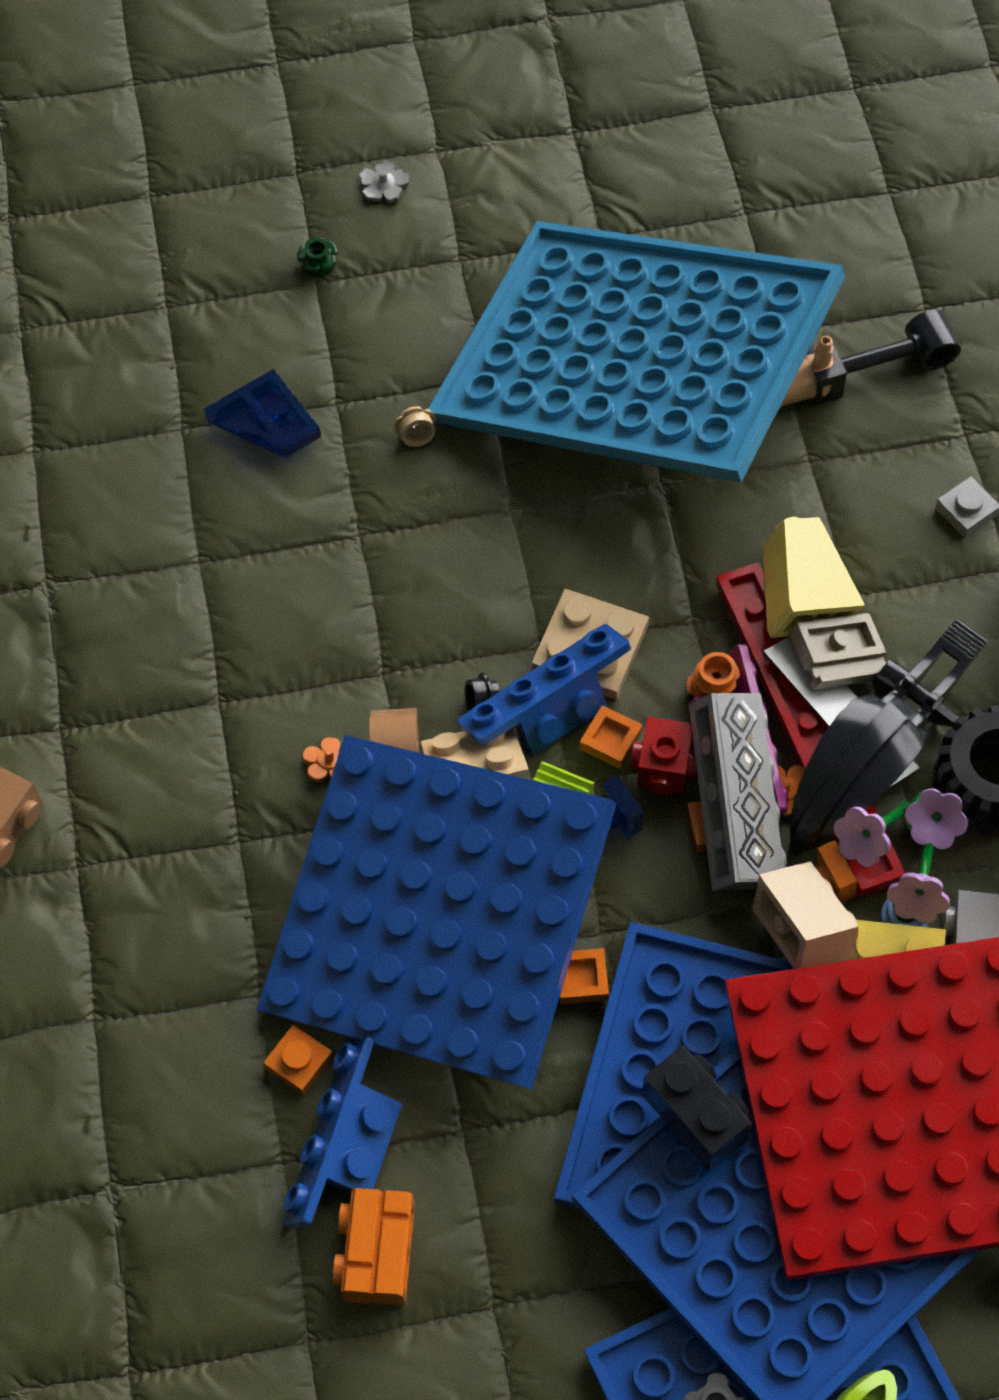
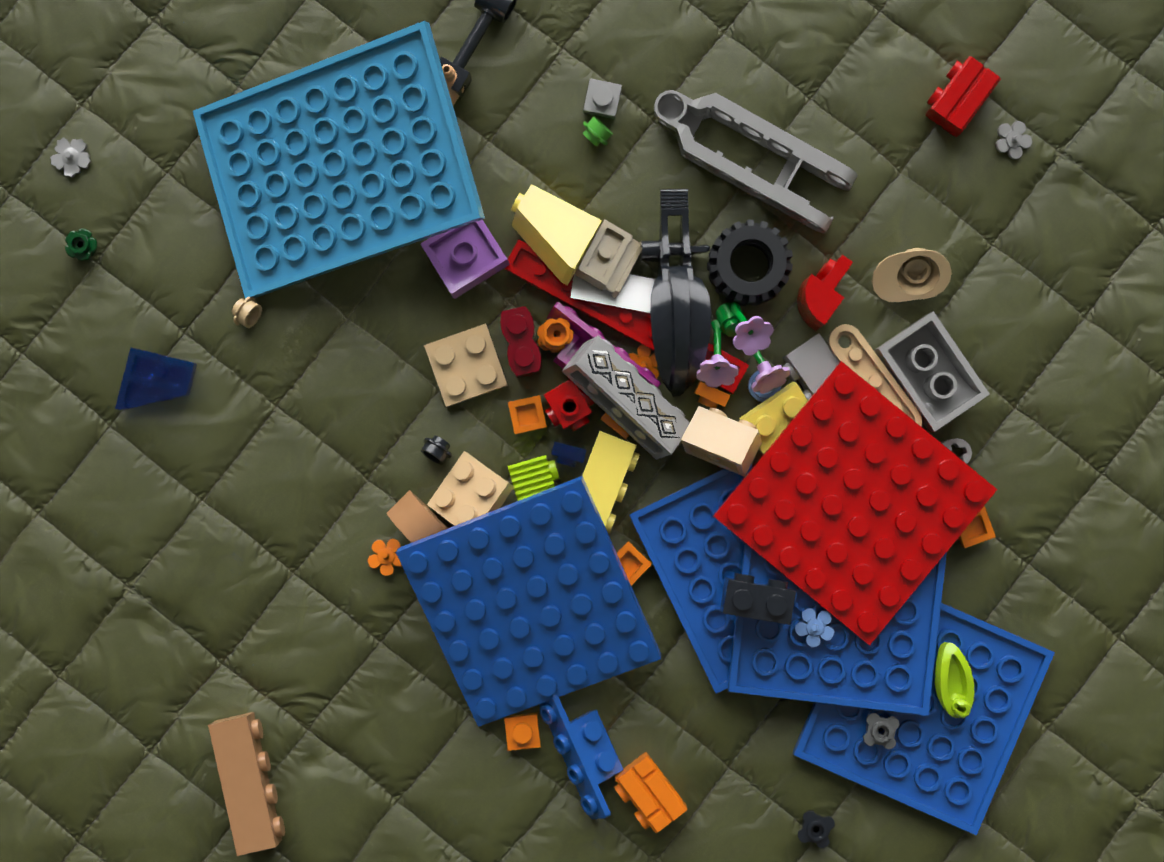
camera: 40 degrees left, 25 degrees up
blue bracket [458,624,631,756] -> none
none -> medium lavender plate [421,220,510,299]
none -> dark red brick [500,306,542,378]
none -> light yellow brick [582,431,640,533]
none -> bright green plate [583,116,613,146]
none -> medium blue plant [795,608,834,647]

